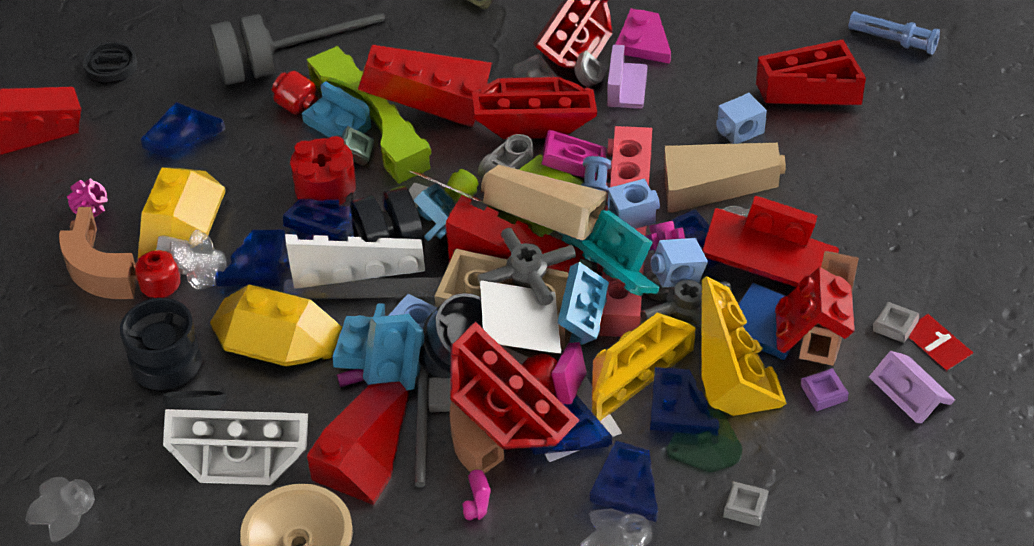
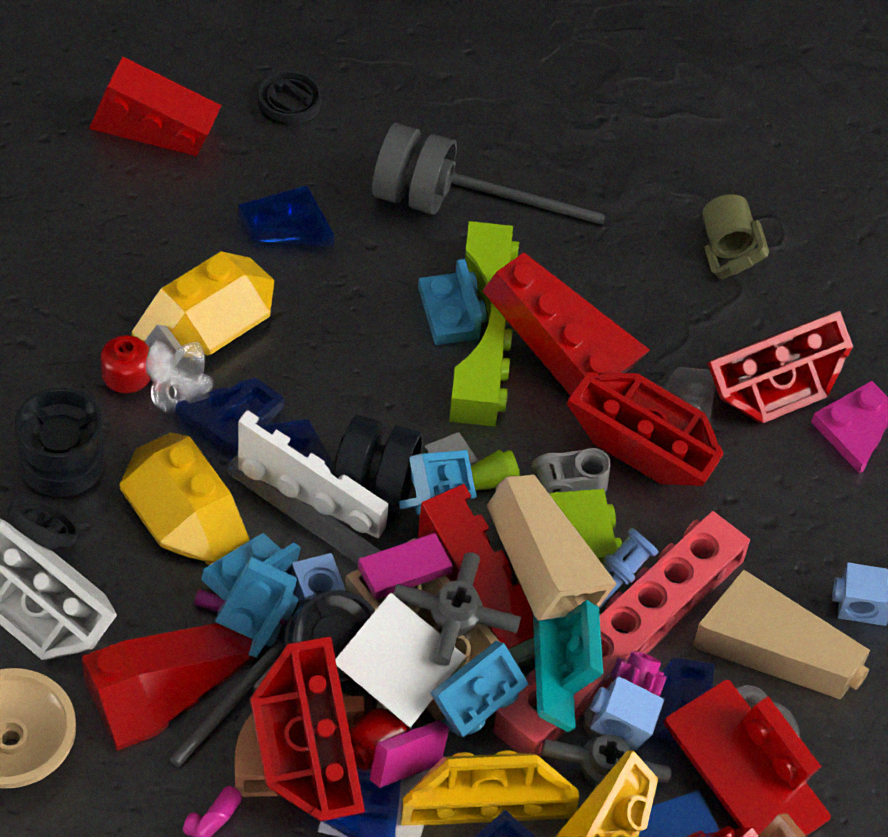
camera: 30 degrees right, 5 degrees up
nougat arch [59,207,137,299] -> none
dark pink gear [67,178,108,217] -> none
red head [272,70,318,115] -> none
clear blue wing [283,199,352,241] -> none
red brick [290,136,357,209] -> none
sand green tile [341,126,374,167] -> none
sticker [410,171,483,202] -> none
dark pink tile [541,130,607,180] -> none
light grey tile [575,50,607,87] -> none
lavender panel [607,45,647,109] -> none
light blue brick [608,179,660,229] -> none
none -> dark pink tile [358,533,453,600]

